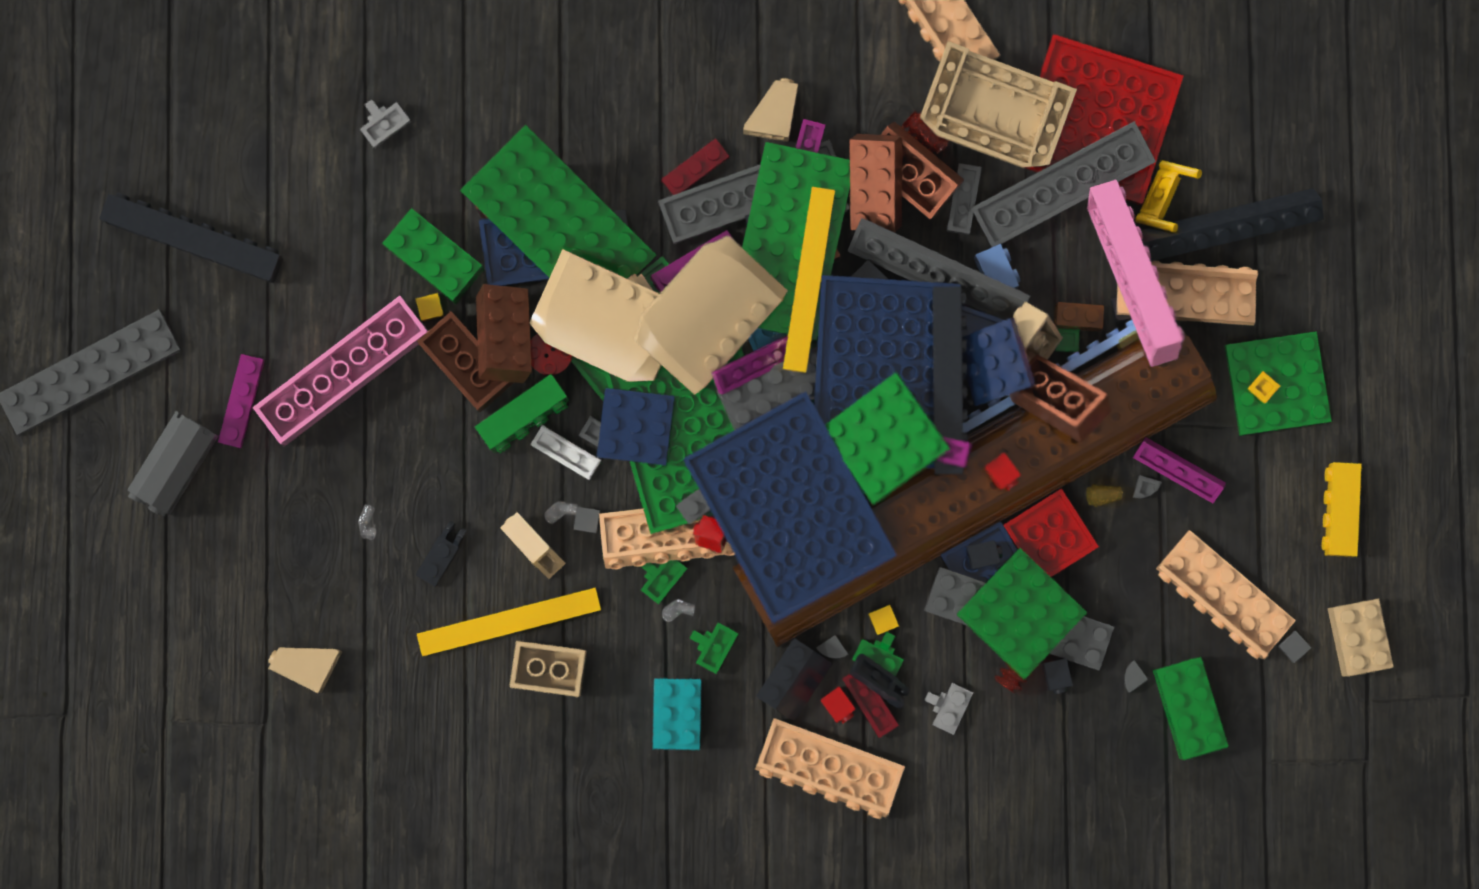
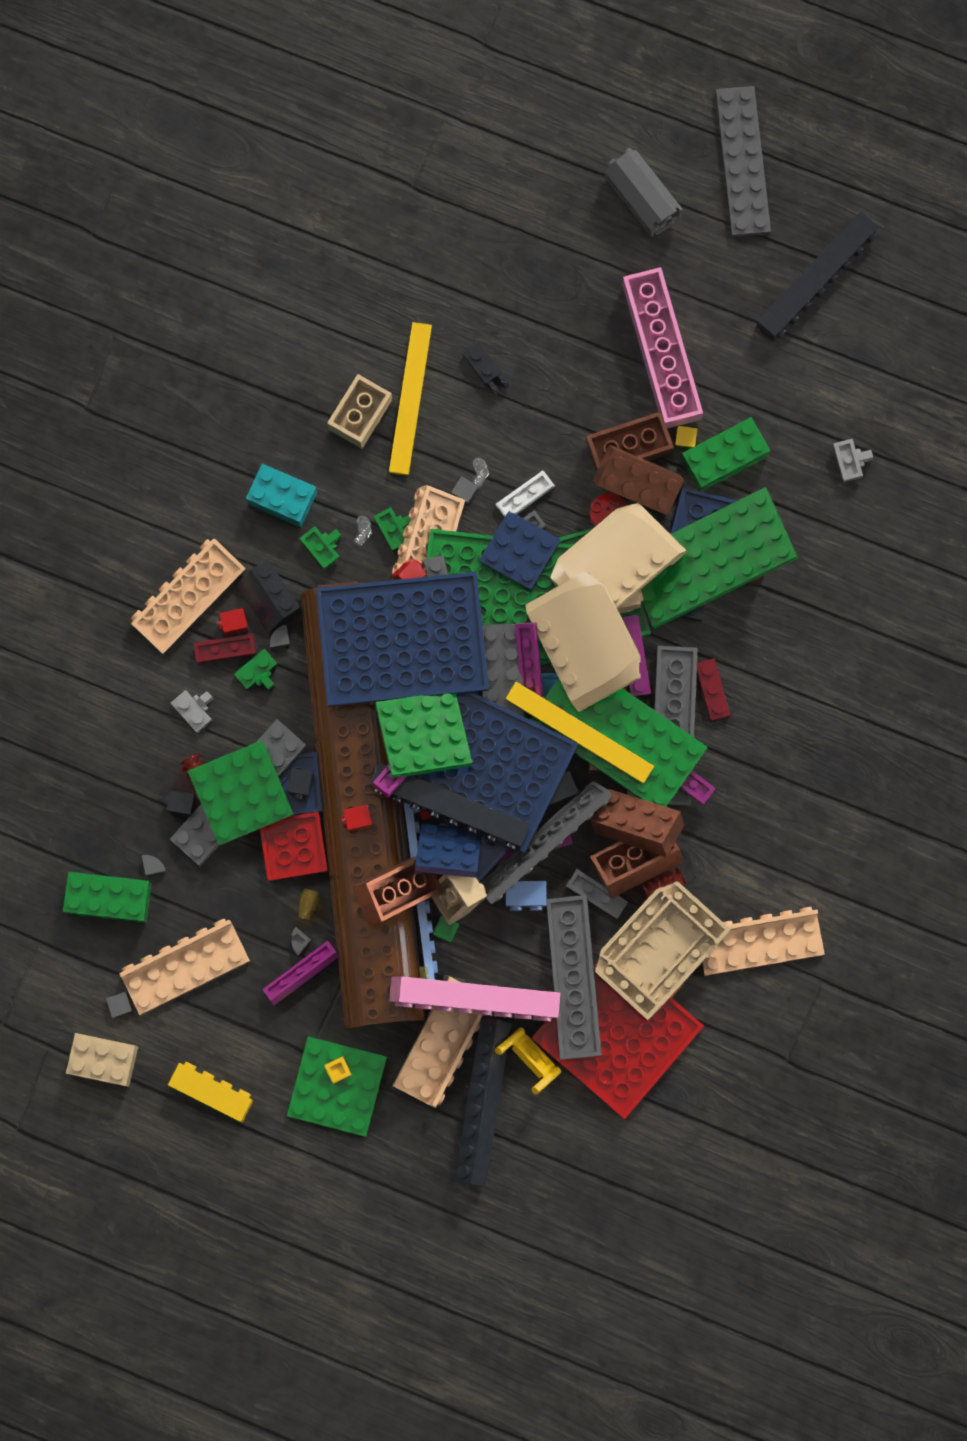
camera: 110 degrees right, 5 degrees down
magenta plate [218,354,265,449] -> none
tan slope [268,648,342,693] -> none
clear arm [358,505,376,540] -> none
green brick [475,374,570,454] -> none
tan slope [501,512,566,579] -> none
tan slope [744,78,798,142] -> none
black hinge [849,653,910,708] -> none
yellow tile [869,605,899,635] -> none
reddish brown brick [1054,302,1104,332] -> none

